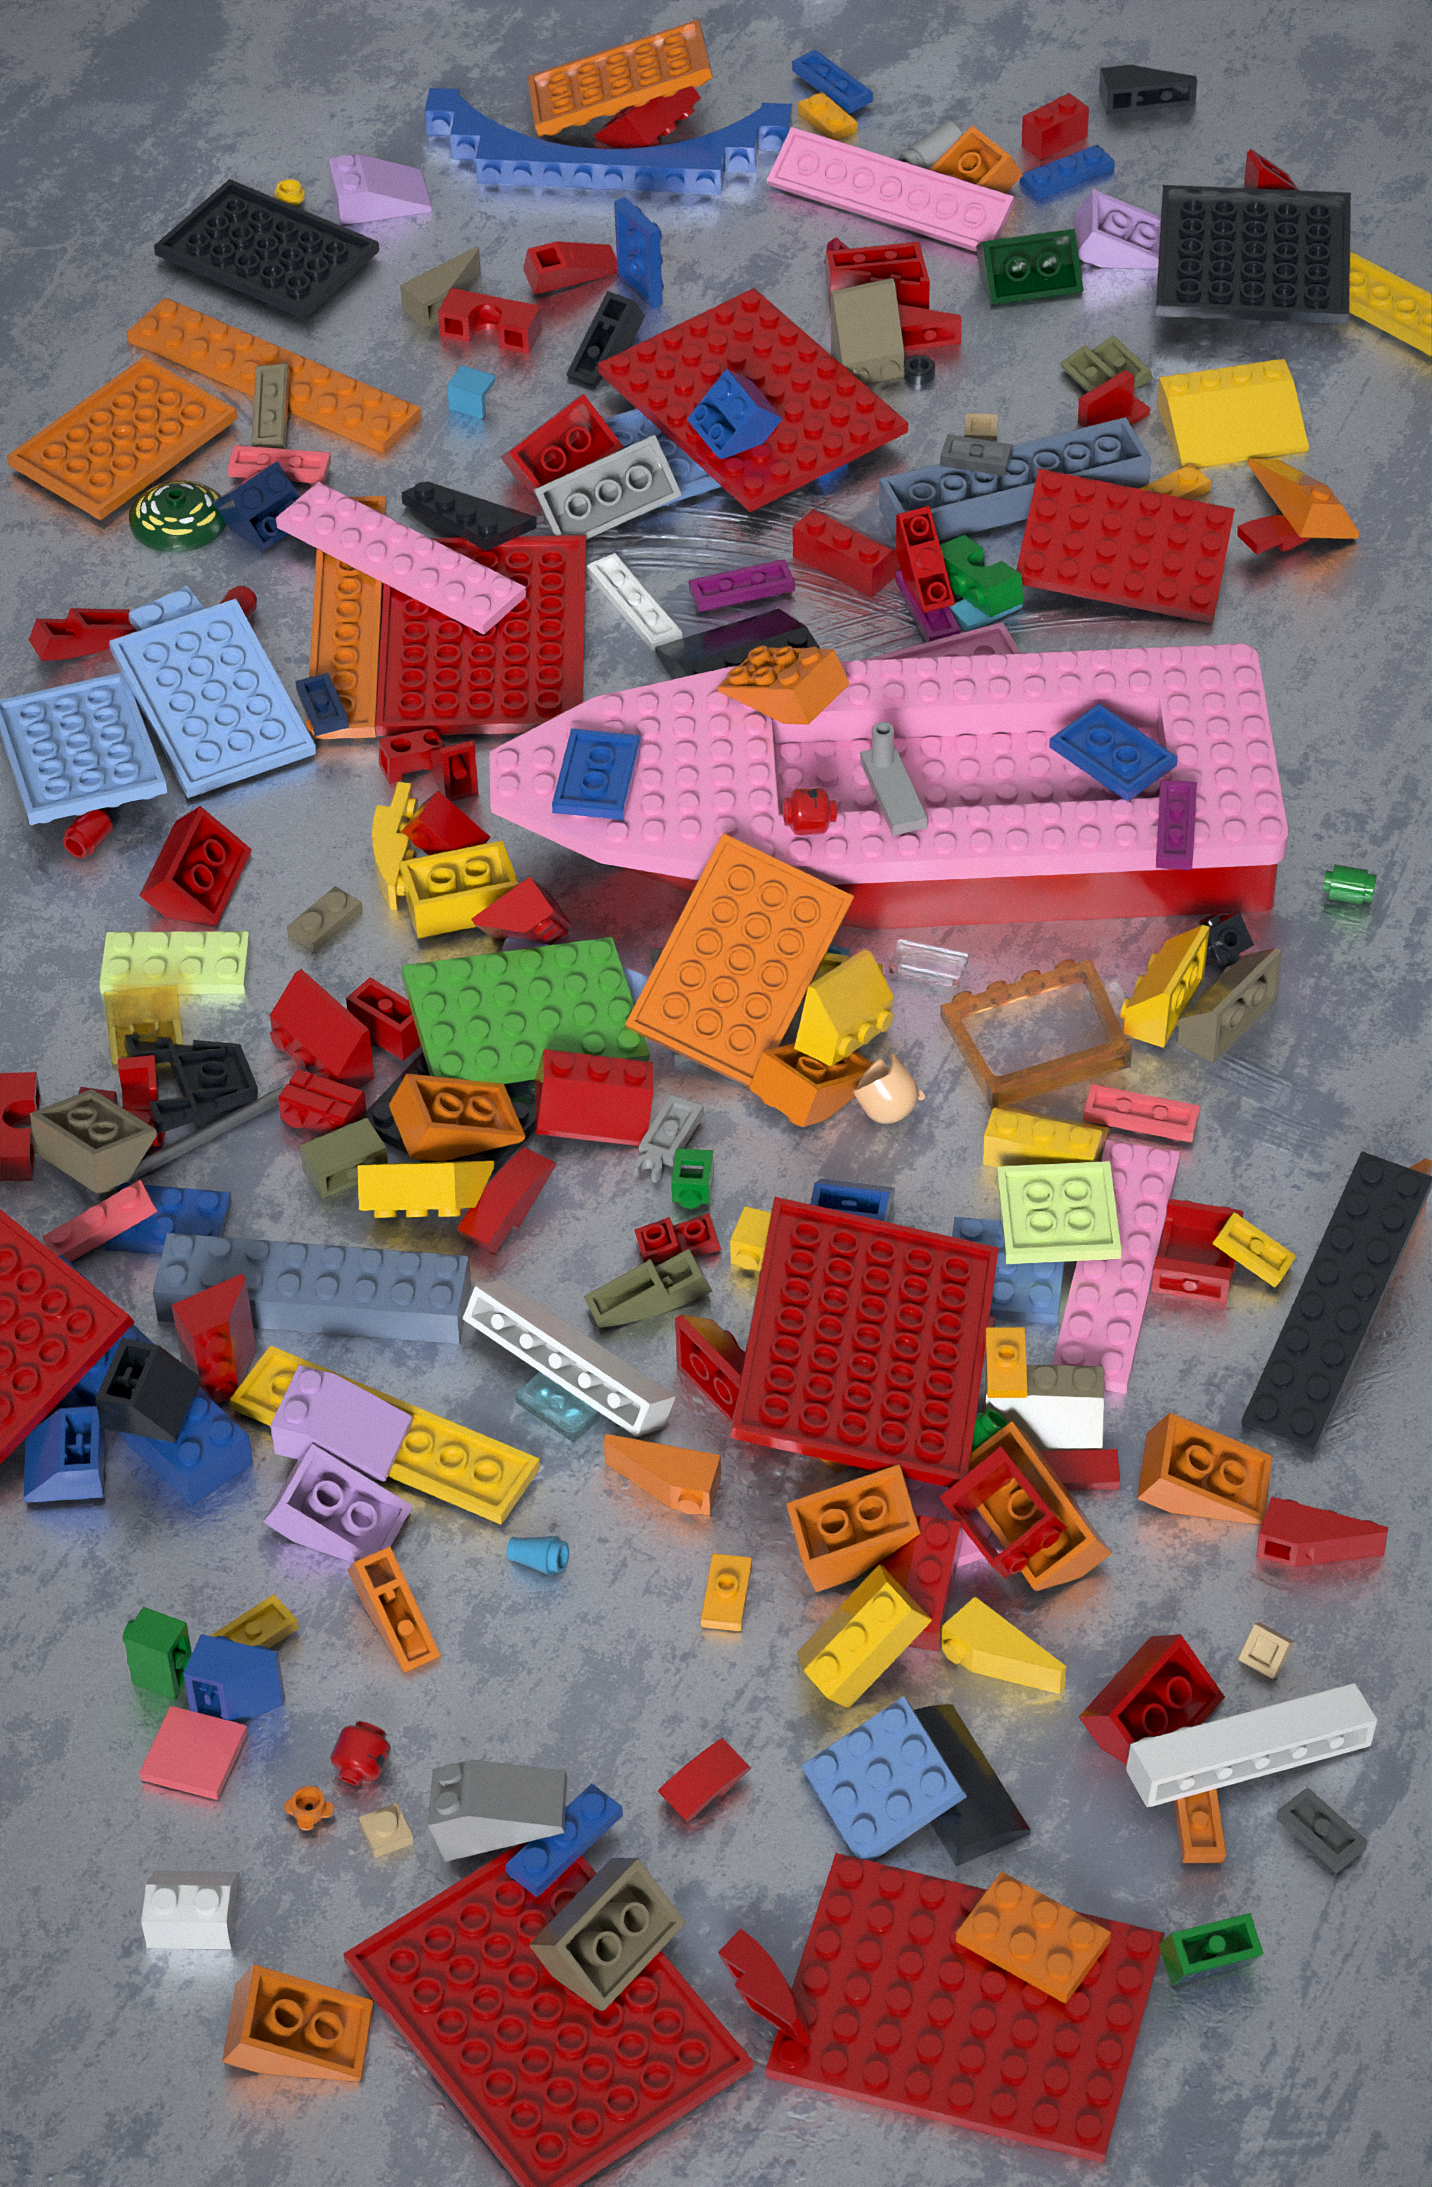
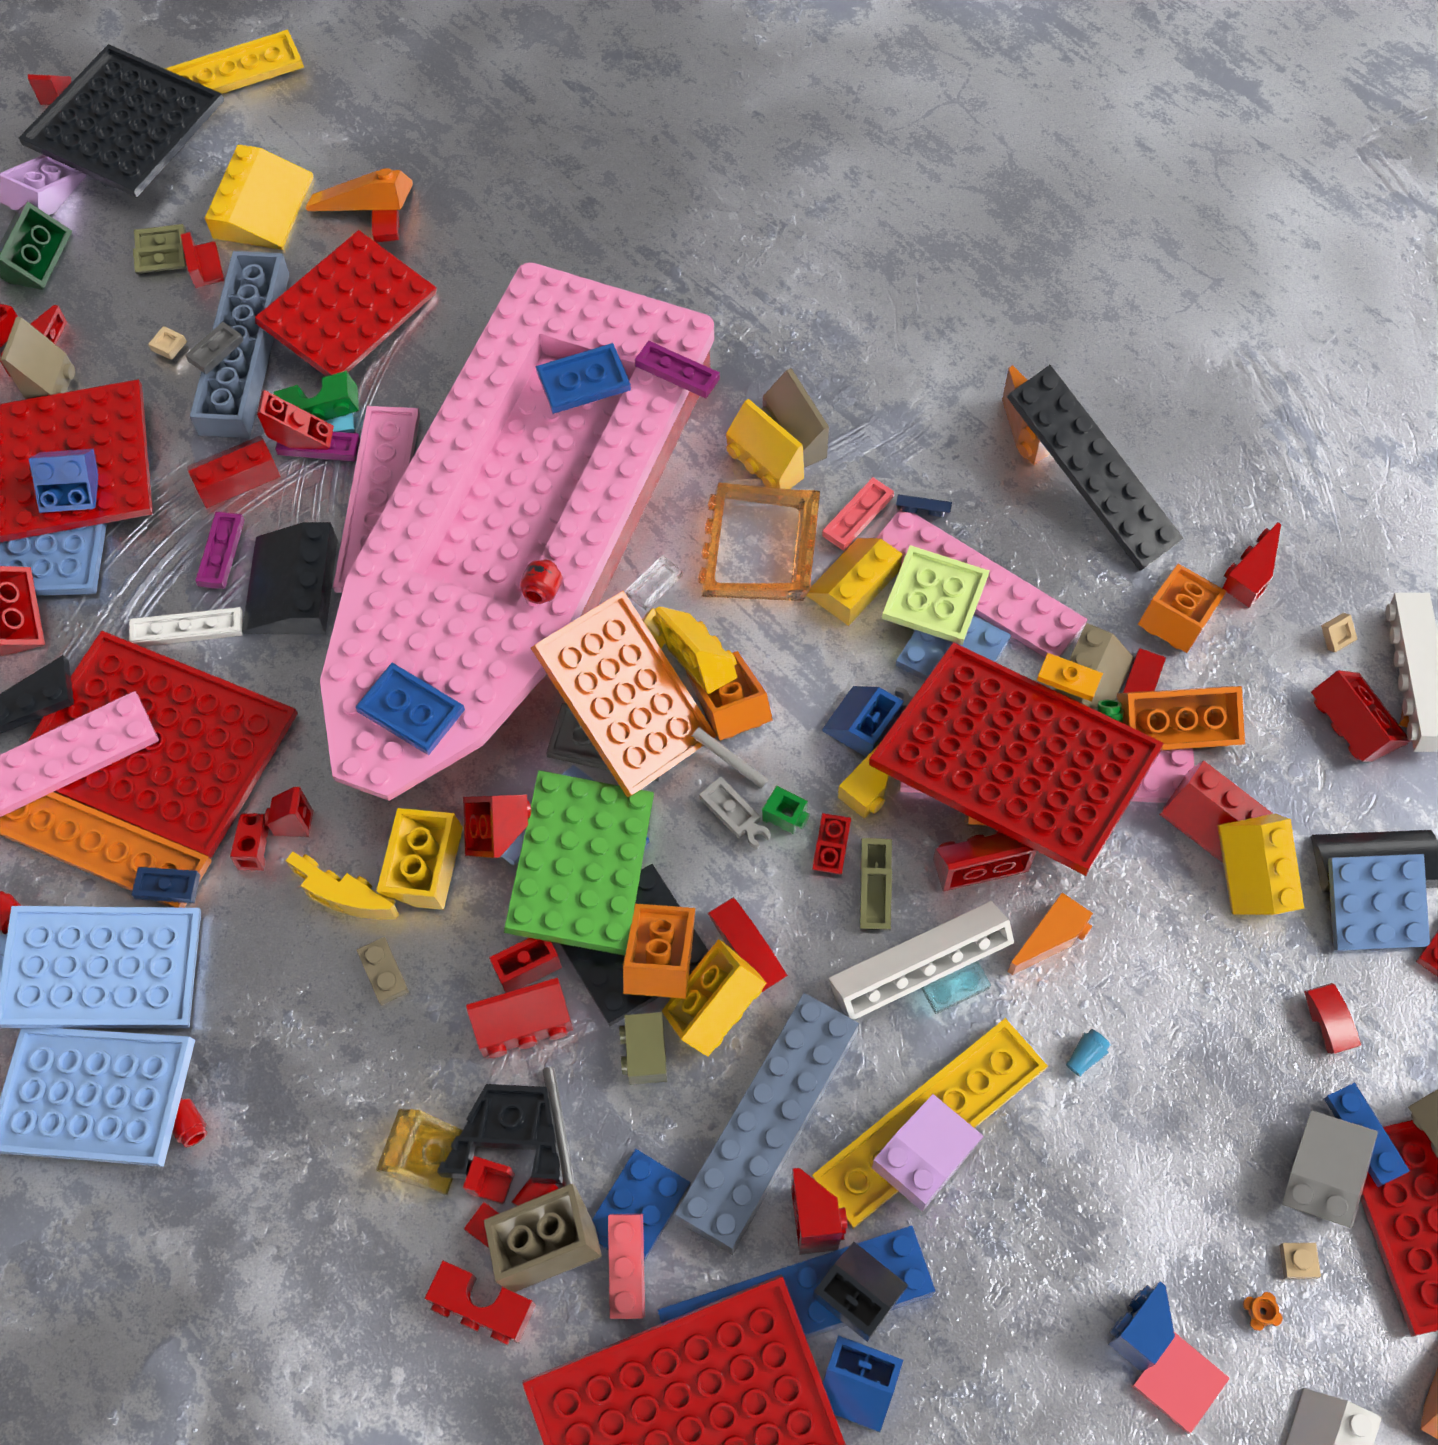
camera: 65 degrees left, 15 degrees up
yellowish green plate [99,931,250,995] -> none
green brick [122,1607,192,1700] -> none
red slope [139,806,252,927] -> none
yellow plate [210,1594,299,1648] -> none
lavender slope [263,1444,413,1563] -> none
red brick [278,1069,367,1136] -> none
red head [330,1721,391,1786] -> none
orange slope [347,1546,441,1674] -> none
red brick [401,790,491,855] -> none
light grey slope [533,435,682,539] -> none
red slope [535,1049,654,1146] -> none
light orange plate [701,1553,752,1631] -> none
orange slope [717,646,850,725] -> none
orange slope [786,1464,921,1592] -> none
light nougat helmet [852,1053,926,1124] -> none
light grey piece [860,722,927,835] -> none
black tile [904,355,935,385] -> none
red window [939,1446,1067,1579] -> none
yellow slope [941,1597,1067,1694] -> none
light orange plate [1139,463,1211,500] -> none
red panel [1151,1199,1244,1304] -> none
black brick [1198,913,1254,968] -> none
yellow plate [1212,1212,1297,1288] -> none
green brick [1323,864,1377,905] -> none
none -> light grey bar [692,727,768,789]
none -> dark blue plate [896,494,952,517]

